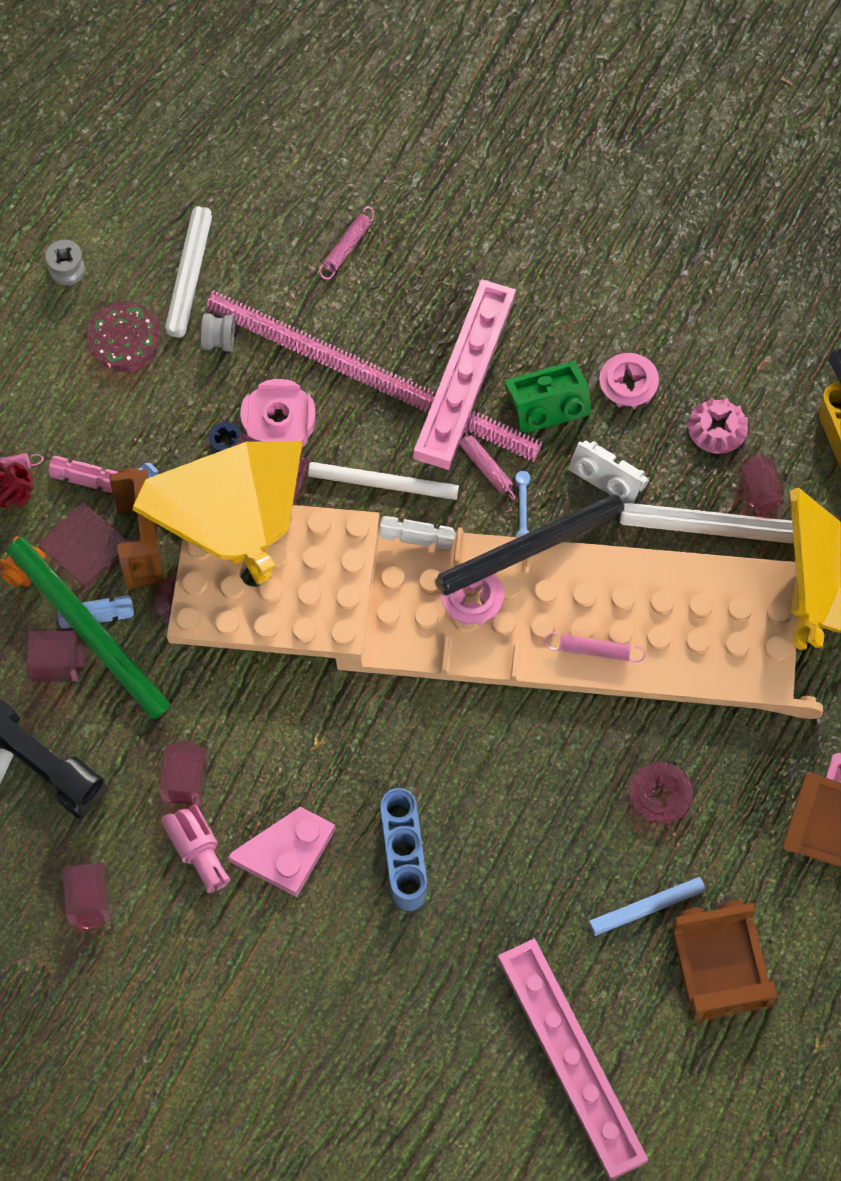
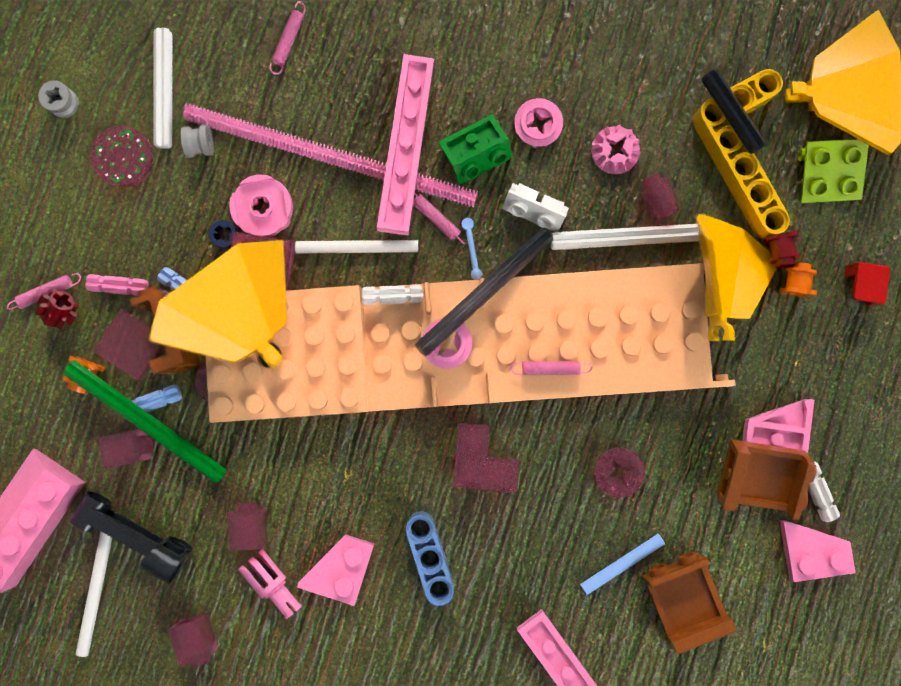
camera: 10 degrees left, 20 degrees up
none -> clear pink brick [453,422,519,492]

